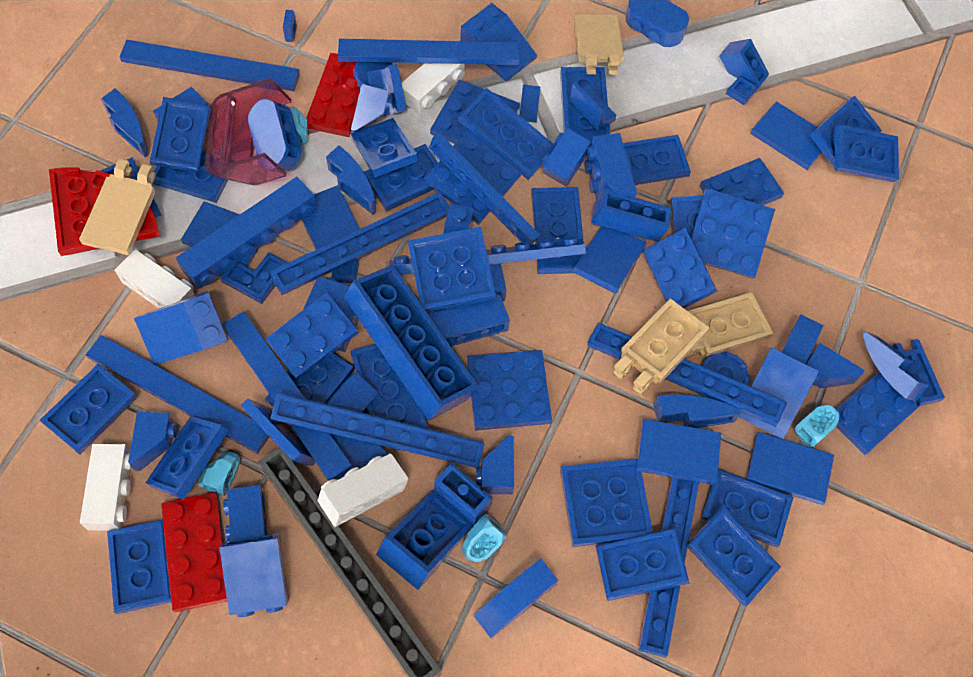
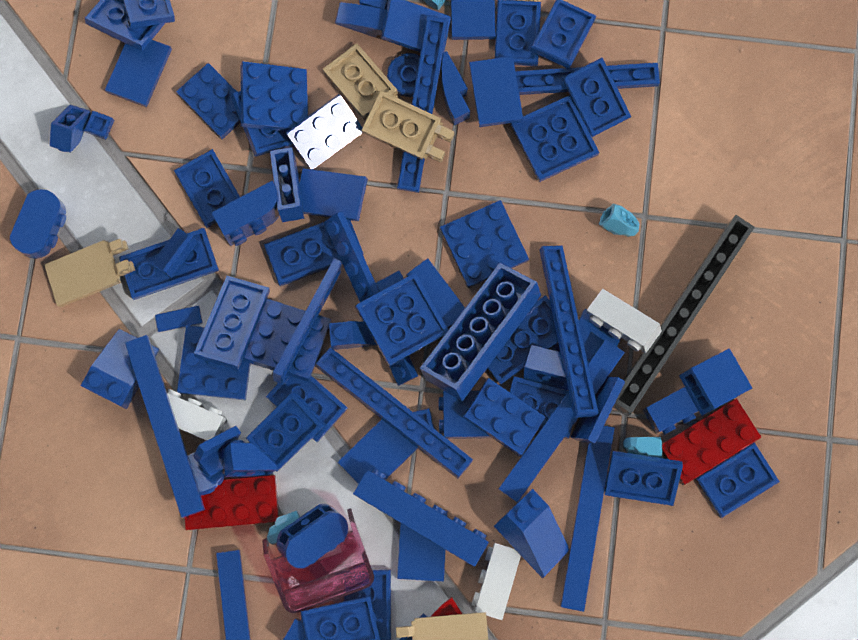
camera: 105 degrees left, 15 degrees up
blue plate [40,364,137,455] -> none
white brick [80,444,133,531] -> none
blue slope [128,412,178,471] -> none
blue tile [220,252,288,304] -> none
blue tile [283,10,297,42] -> none
blue slope [326,145,376,215] -> none
blue slope [376,491,473,590] -> none
blue brick [434,463,493,525] -> none
blue slope [474,558,558,639] -> none
blue slope [476,436,514,495] -> none
blue brick [542,128,591,187] -> none

